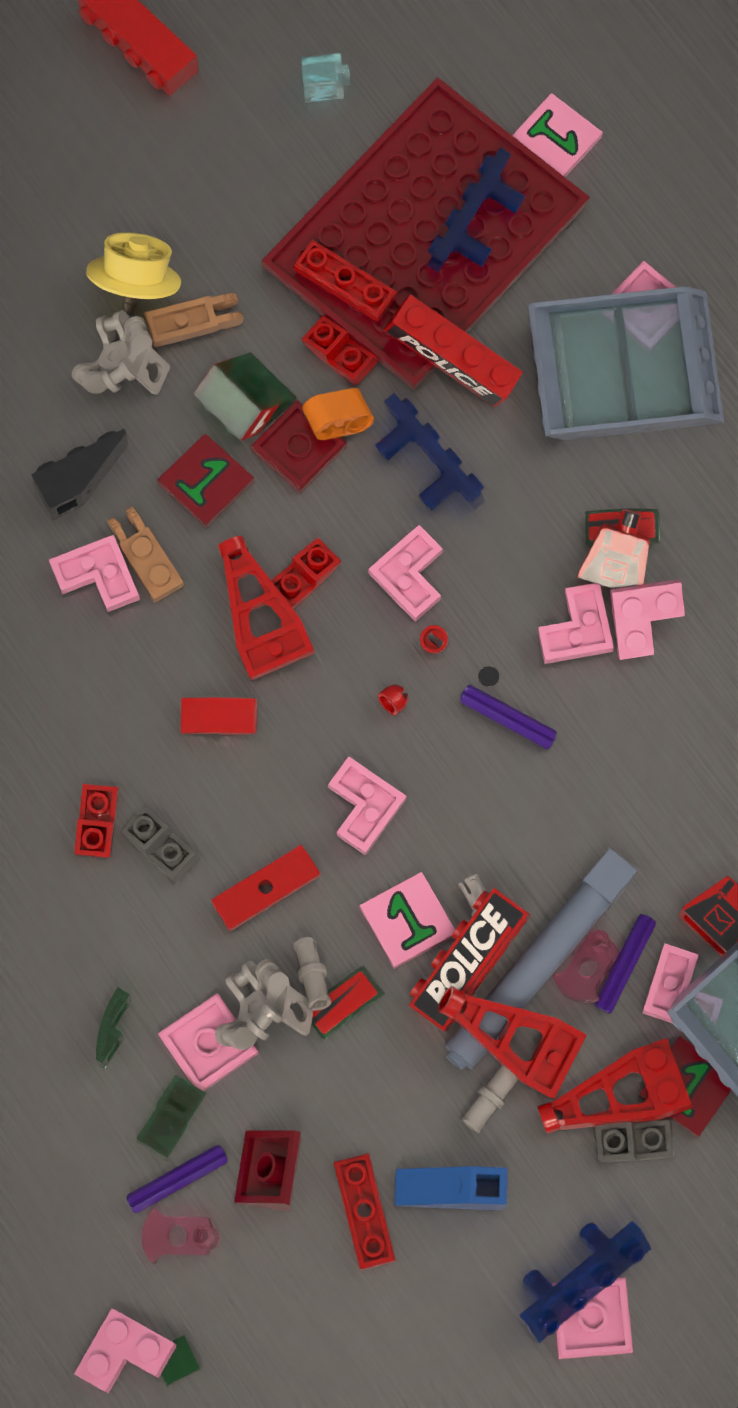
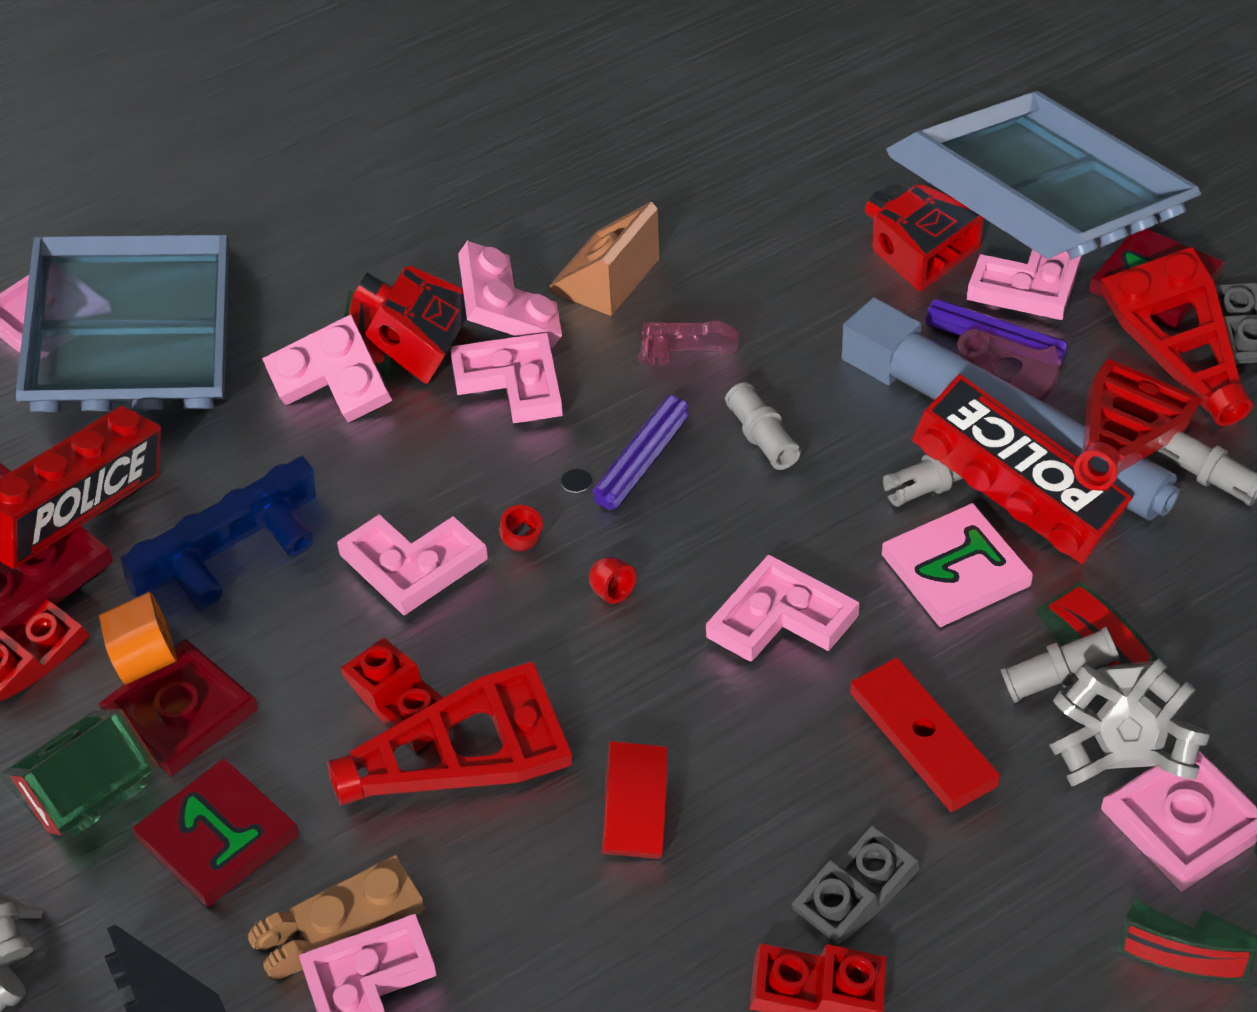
camera: 85 degrees left, 25 degrees down
none -> bright pink plate [262,314,393,423]
none -> nougat slope [548,201,660,316]
none -> clear pink piece [638,320,740,366]
none -> light grey pin [725,382,801,470]

